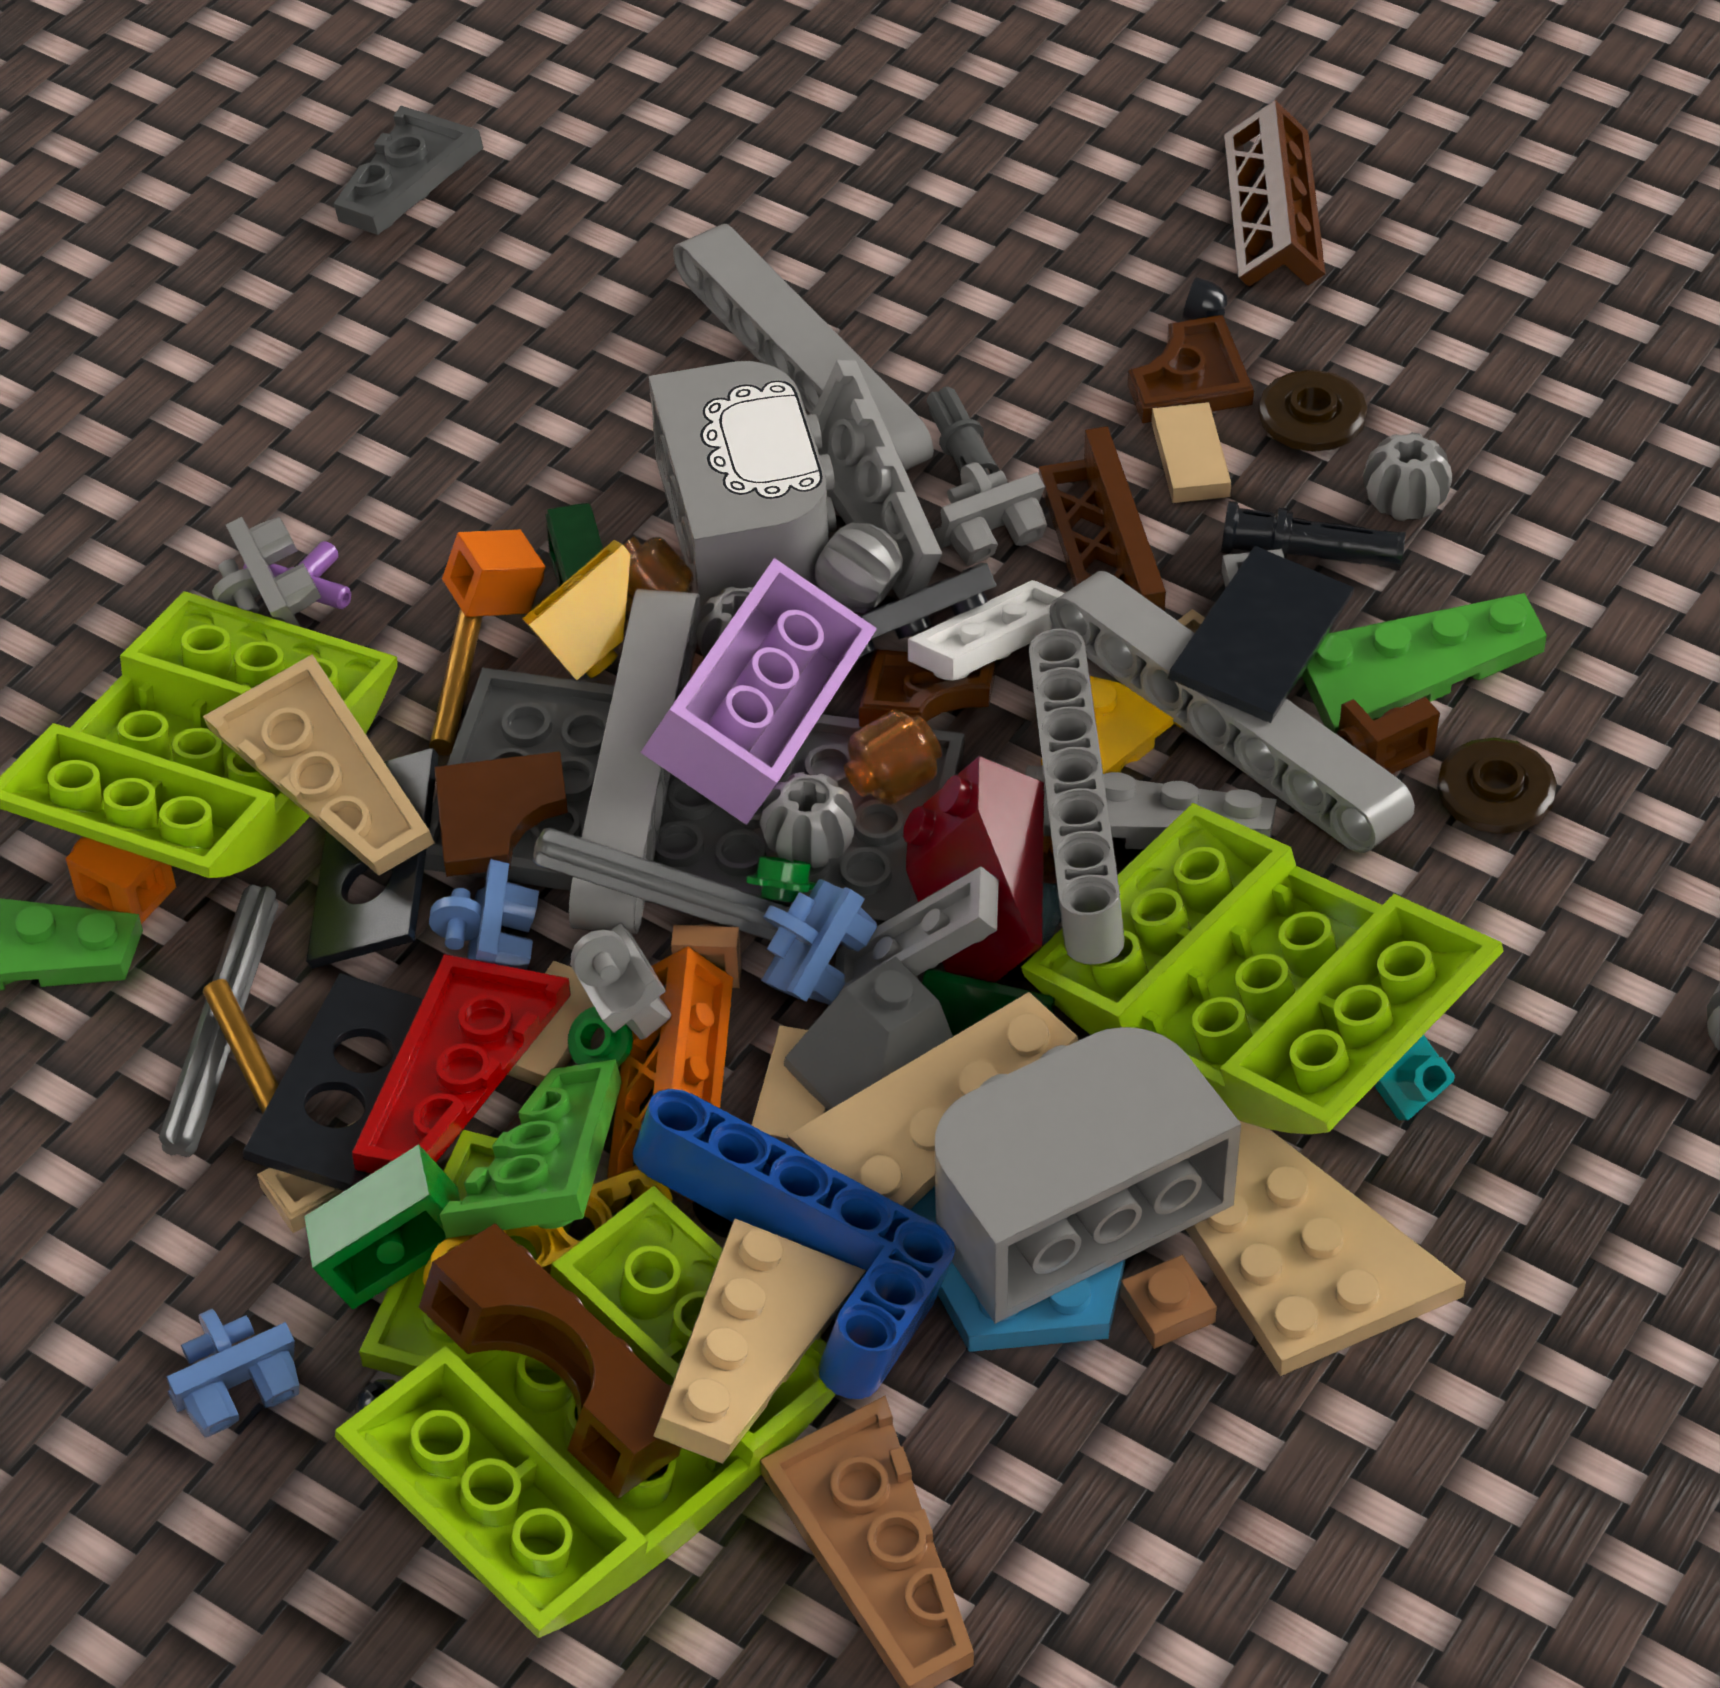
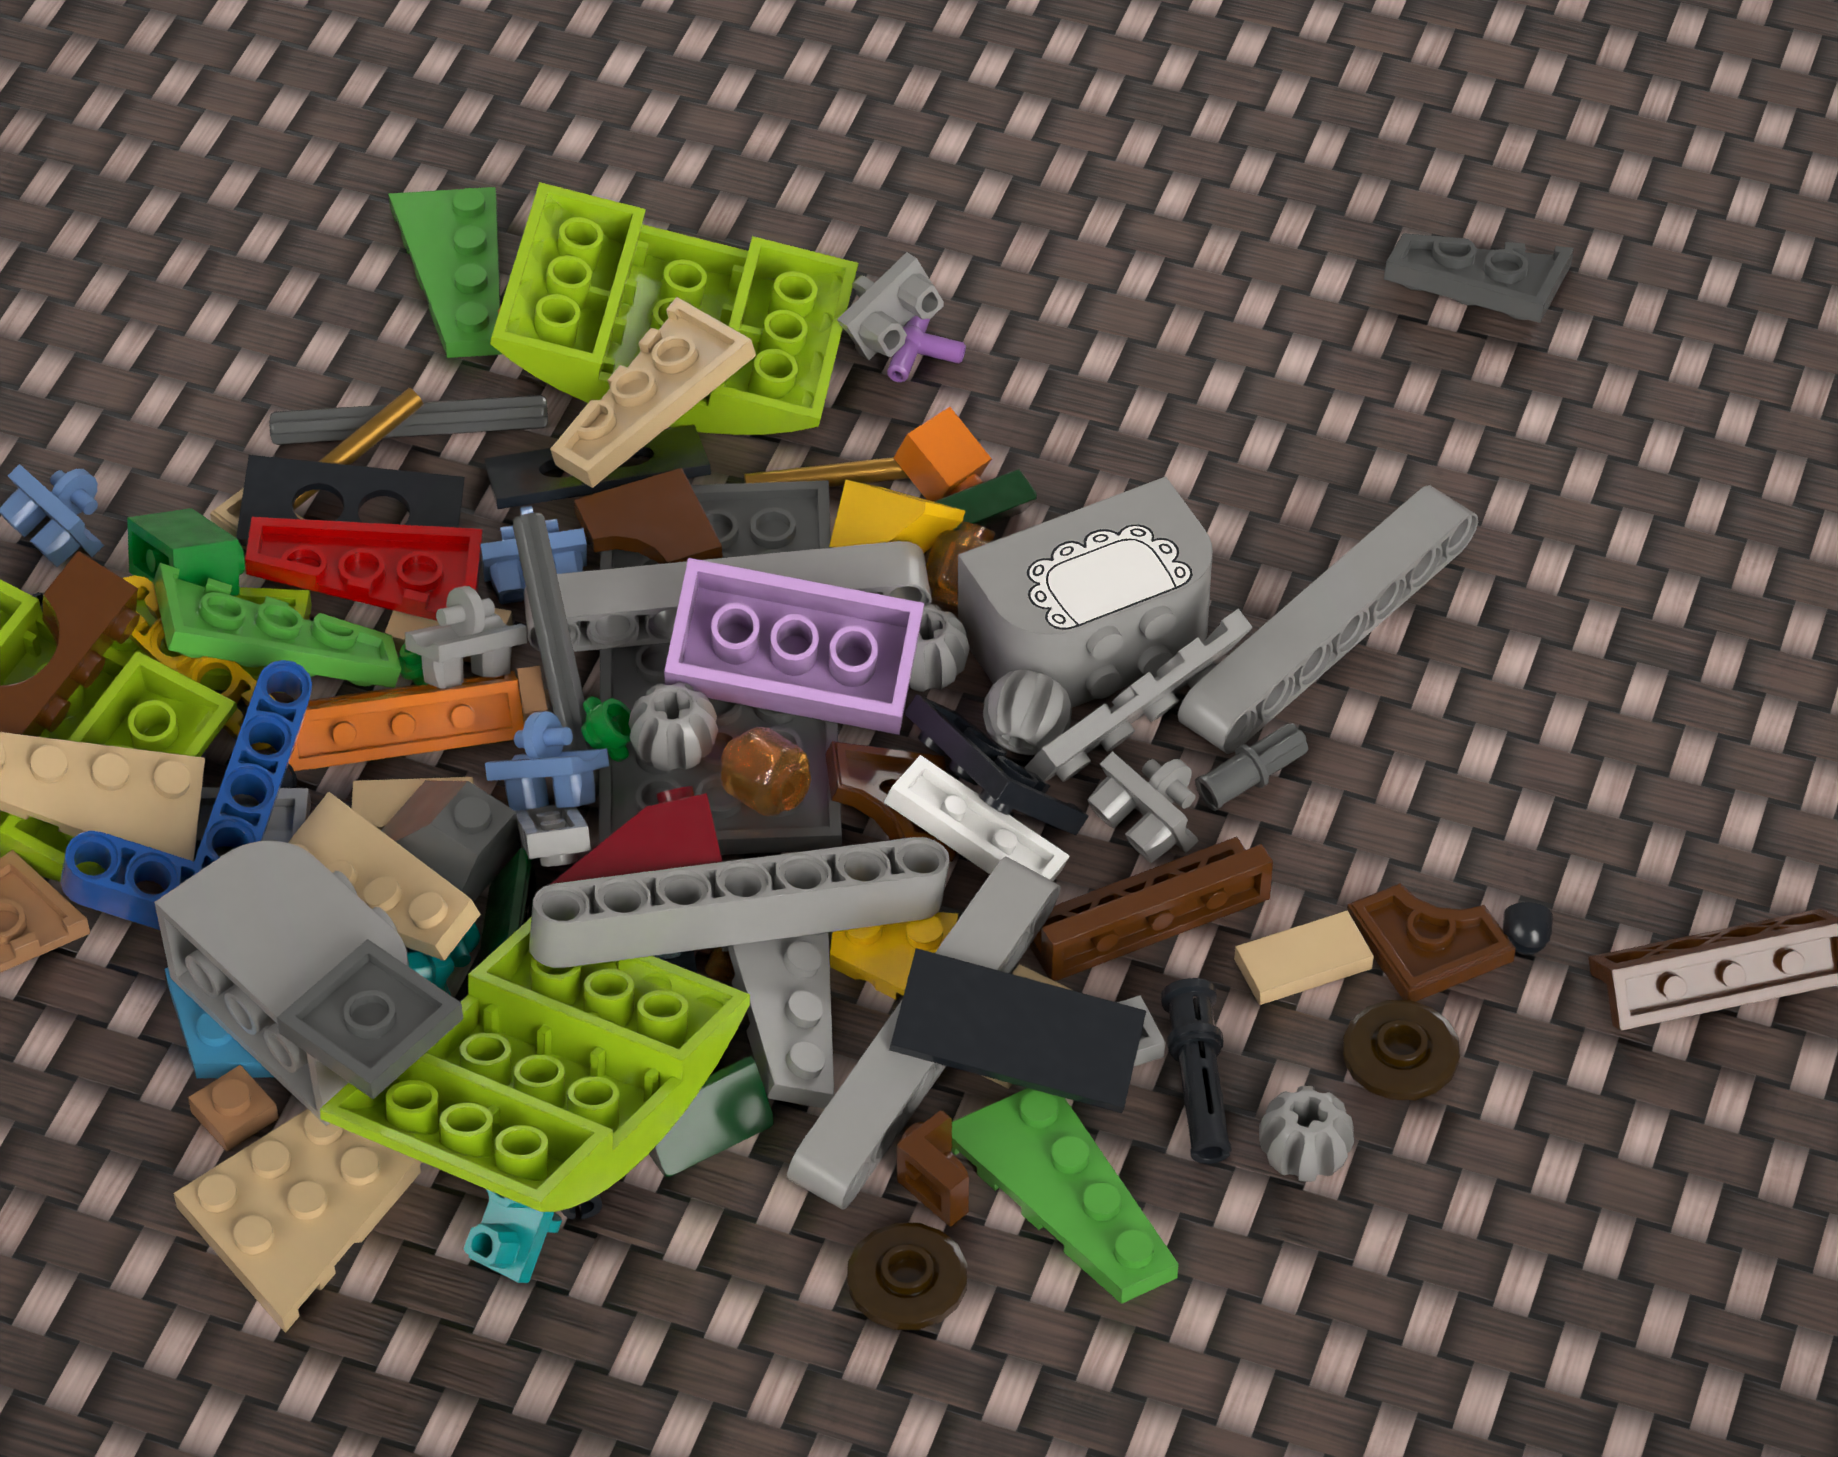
camera: 75 degrees right, 0 degrees up
none -> dark grey plate [277,939,463,1099]

